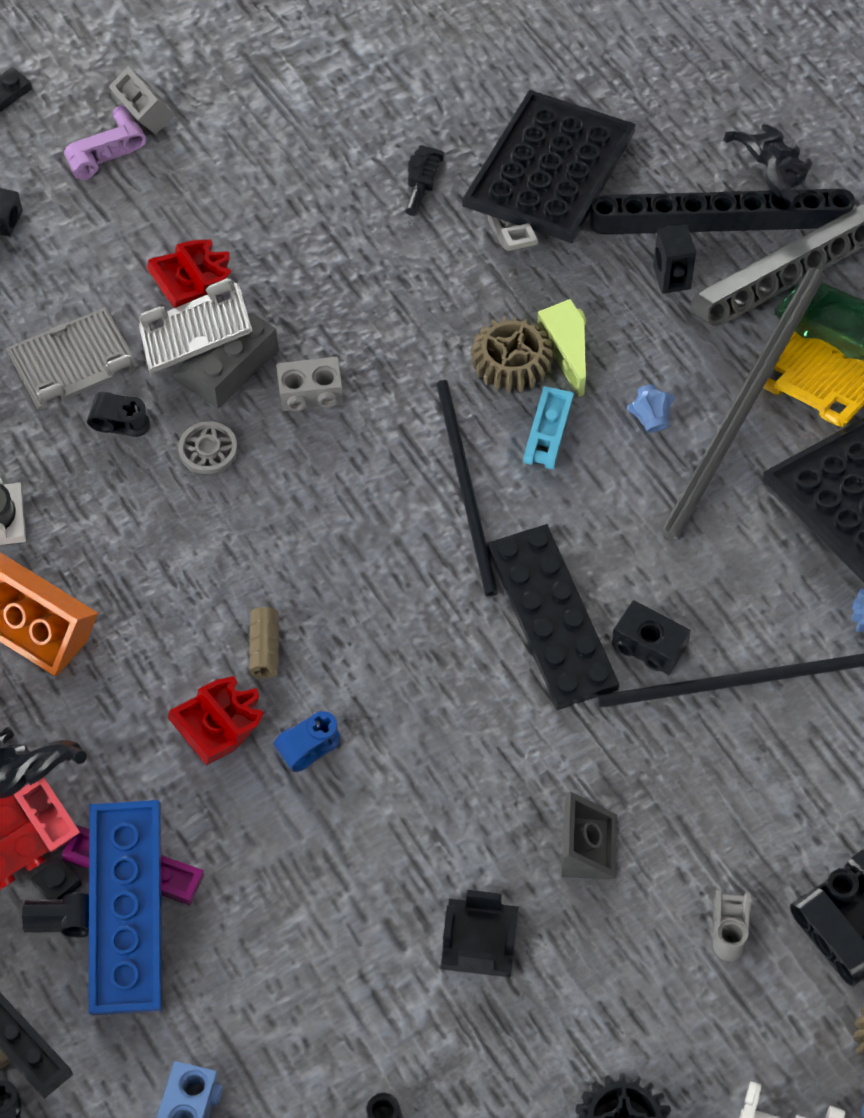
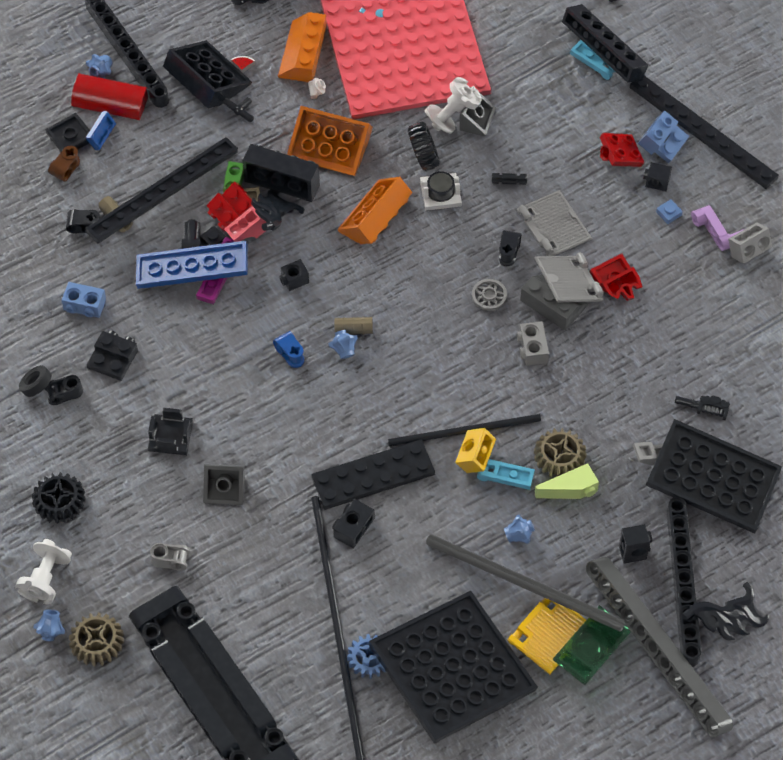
camera: 90 degrees right, 0 degrees up
red plate [168,676,264,766] -> none
none -> black plate [86,330,138,381]
none -> black brick [279,259,309,291]
none -> medium blue rock [328,330,358,359]
none -> yellow brick [455,428,496,473]
none -> medium blue plate [656,199,683,224]

